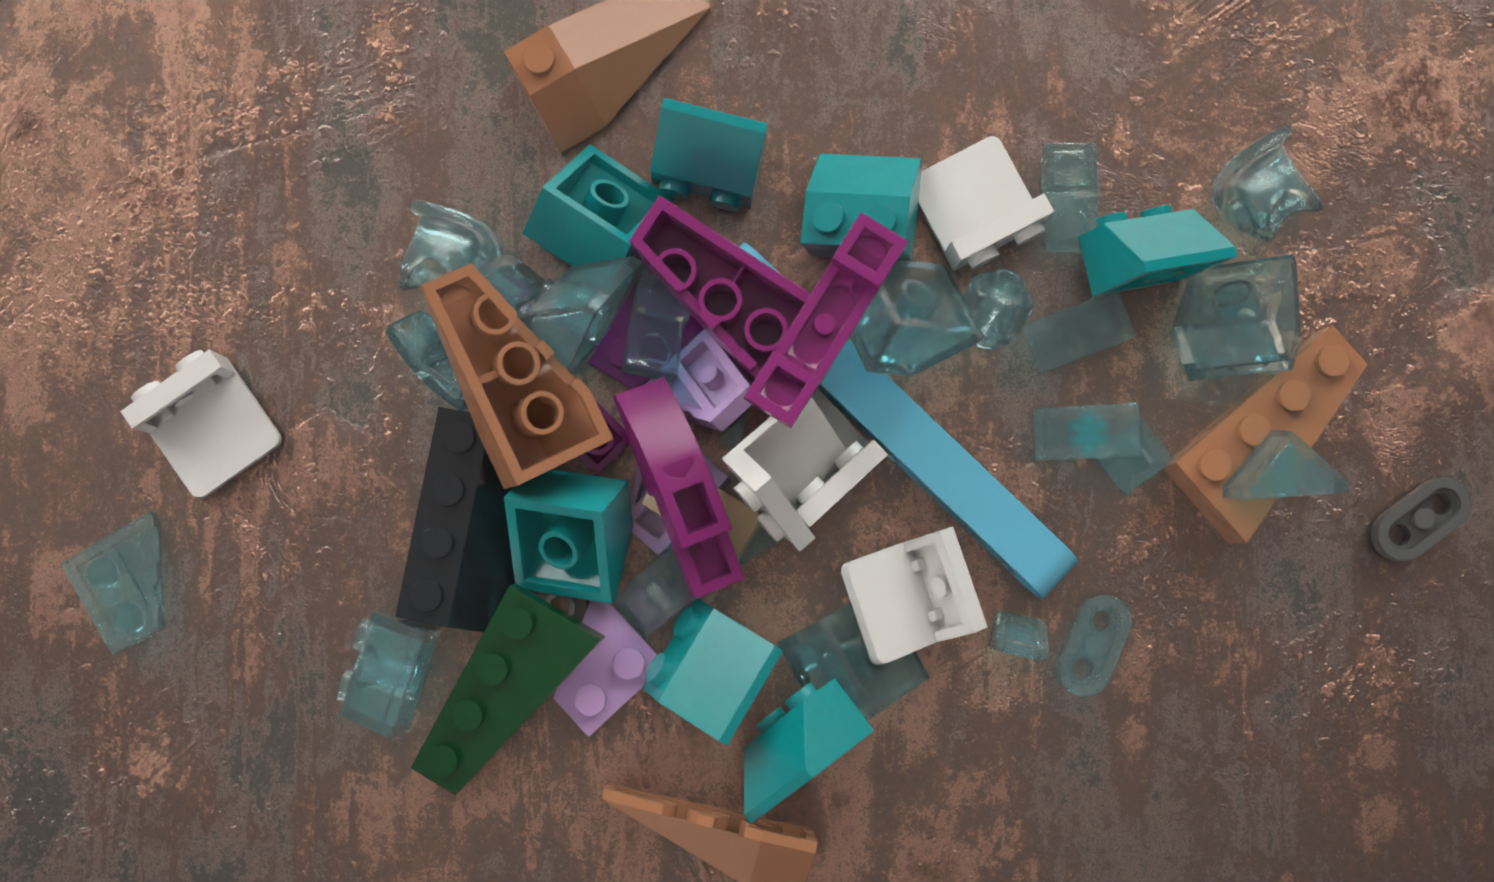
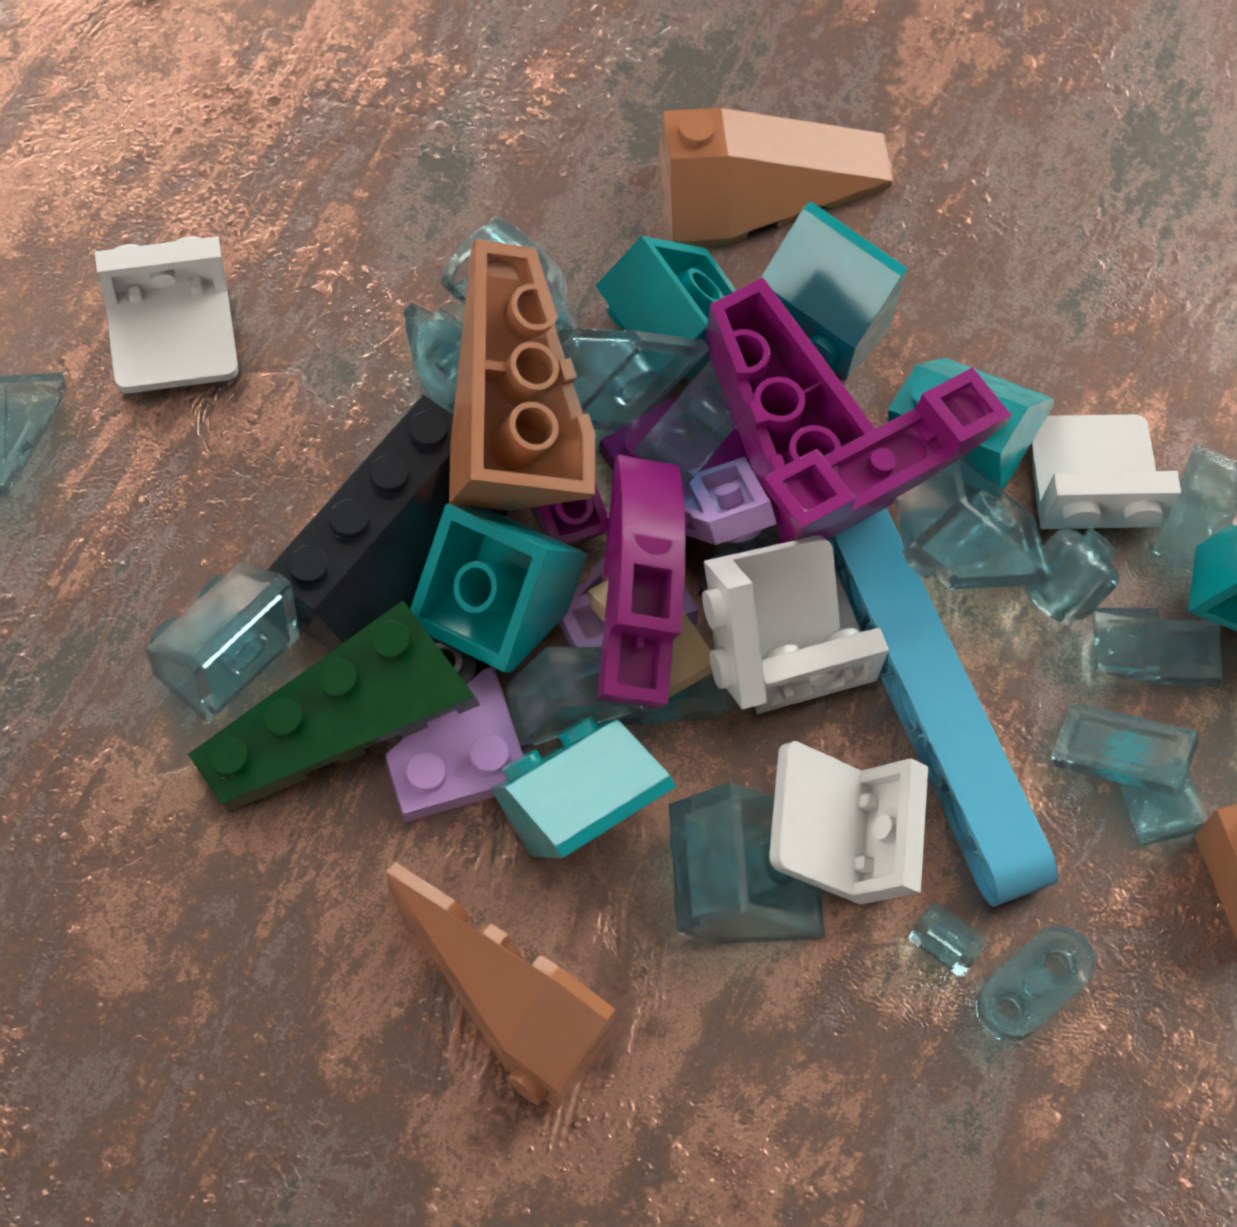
camera: 25 degrees right, 20 degrees down
teal slope [744,678,874,824] -> none

